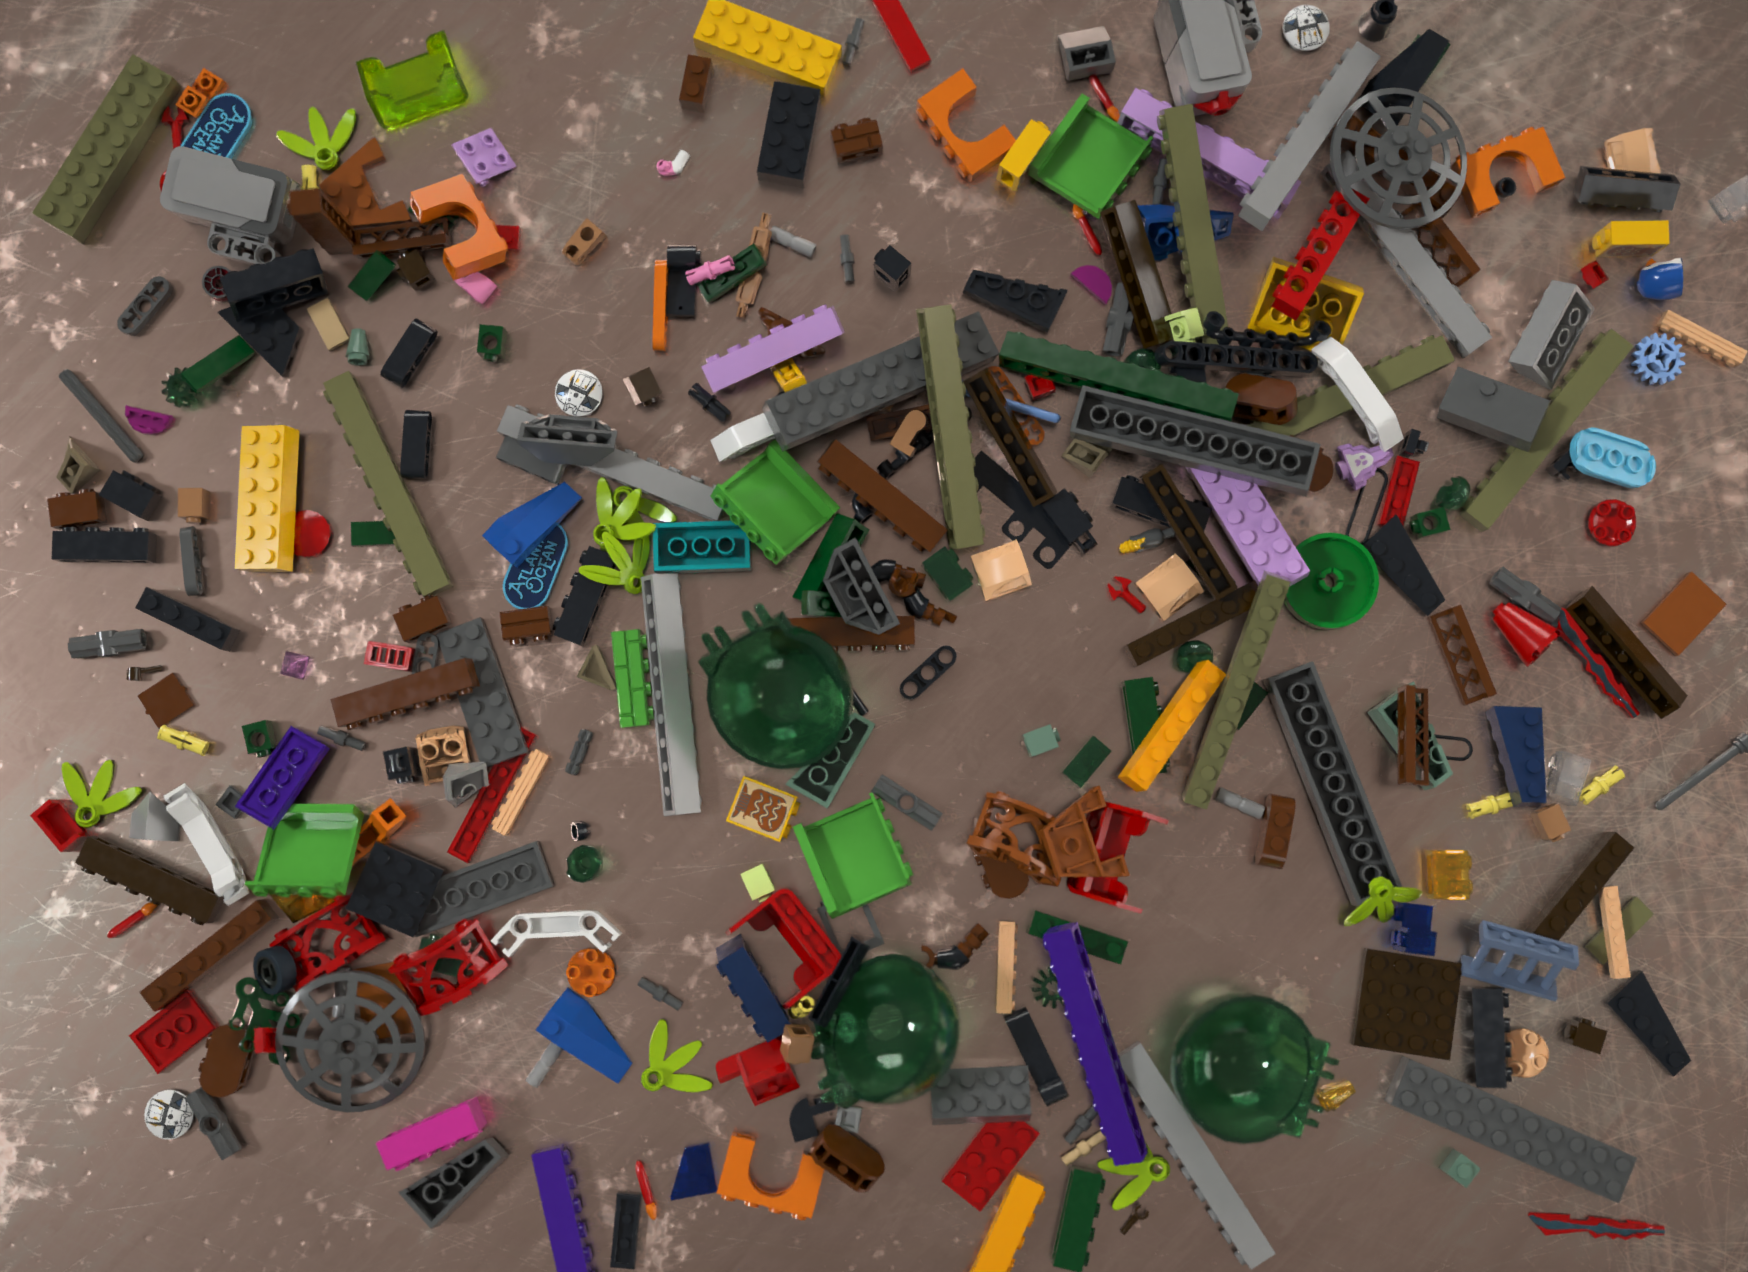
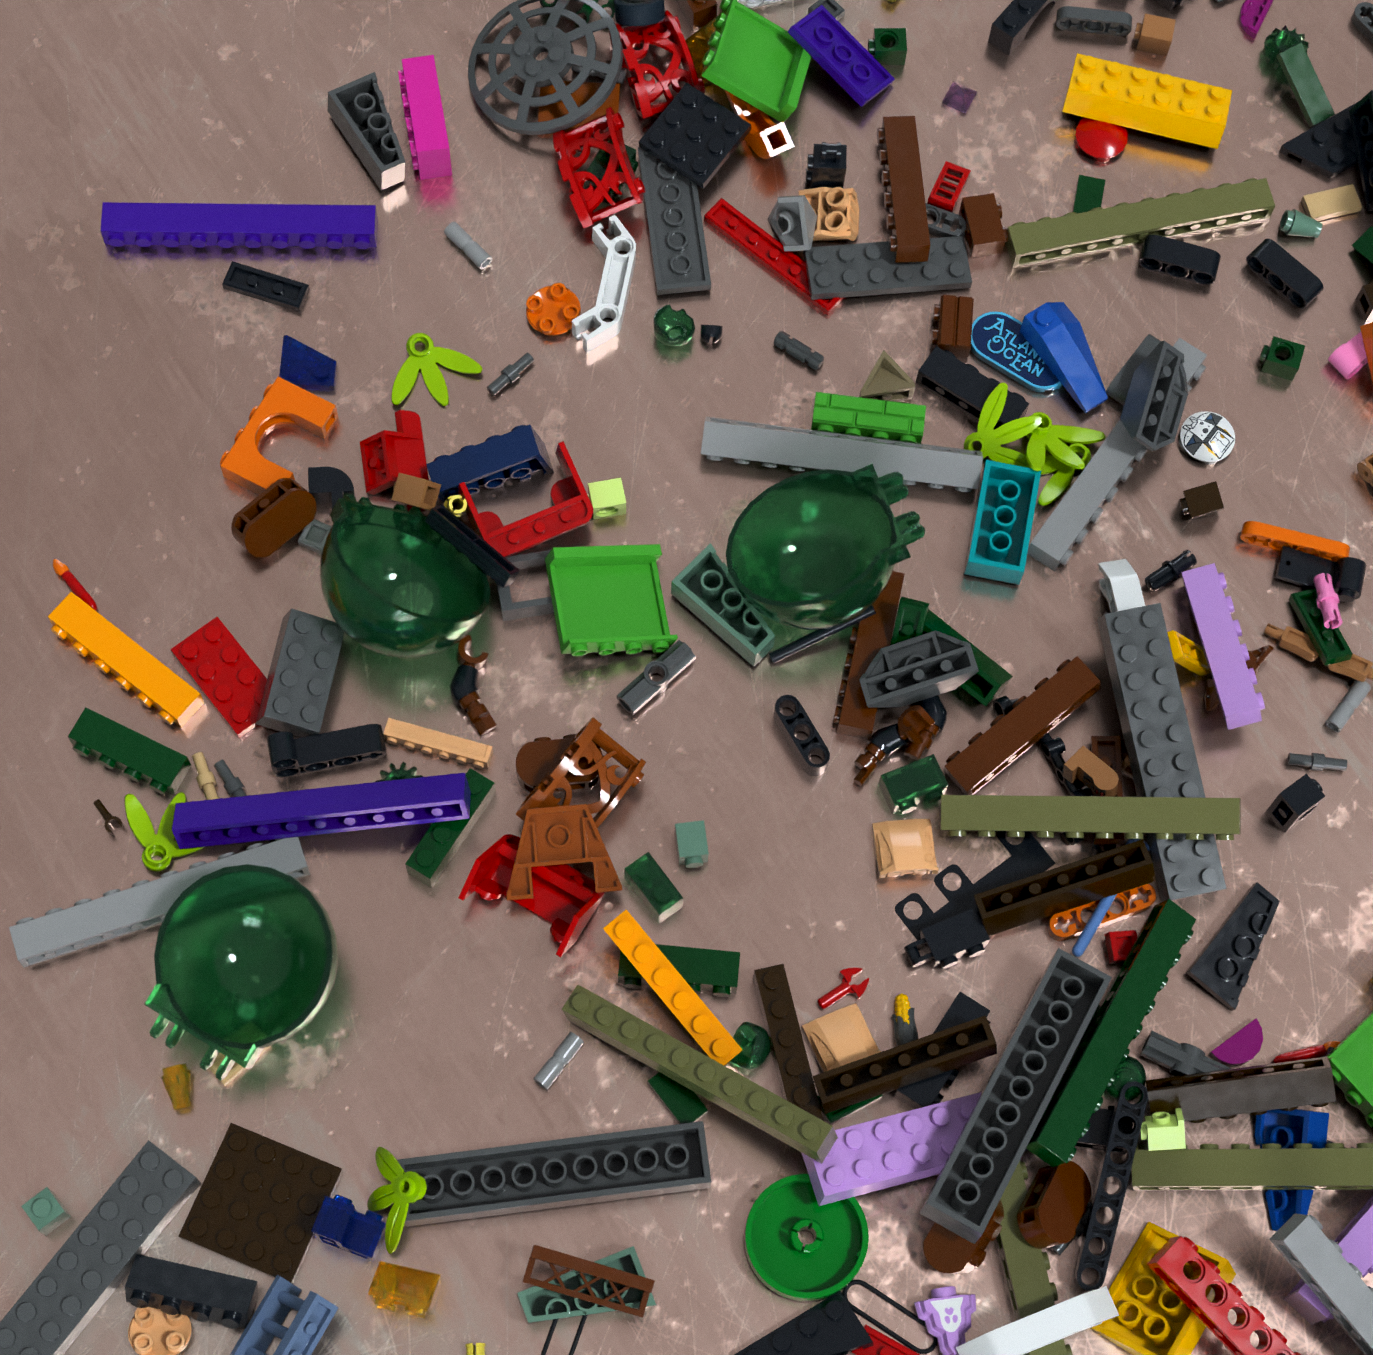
camera: 100 degrees right, 15 degrees down
dark grey bar [317,725,366,751] -> none
light nougat piece [492,749,551,836] -> none
blue wedge [536,987,632,1084] -> none
red piece [635,1161,657,1220] -> none
bright green panel [710,439,840,565] -> none
brick [726,776,801,842] -> none
dark tan slope [1061,439,1113,478] -> none
black bar [1203,311,1331,350] -> none
reddish brown brick [1255,793,1296,870] -> none

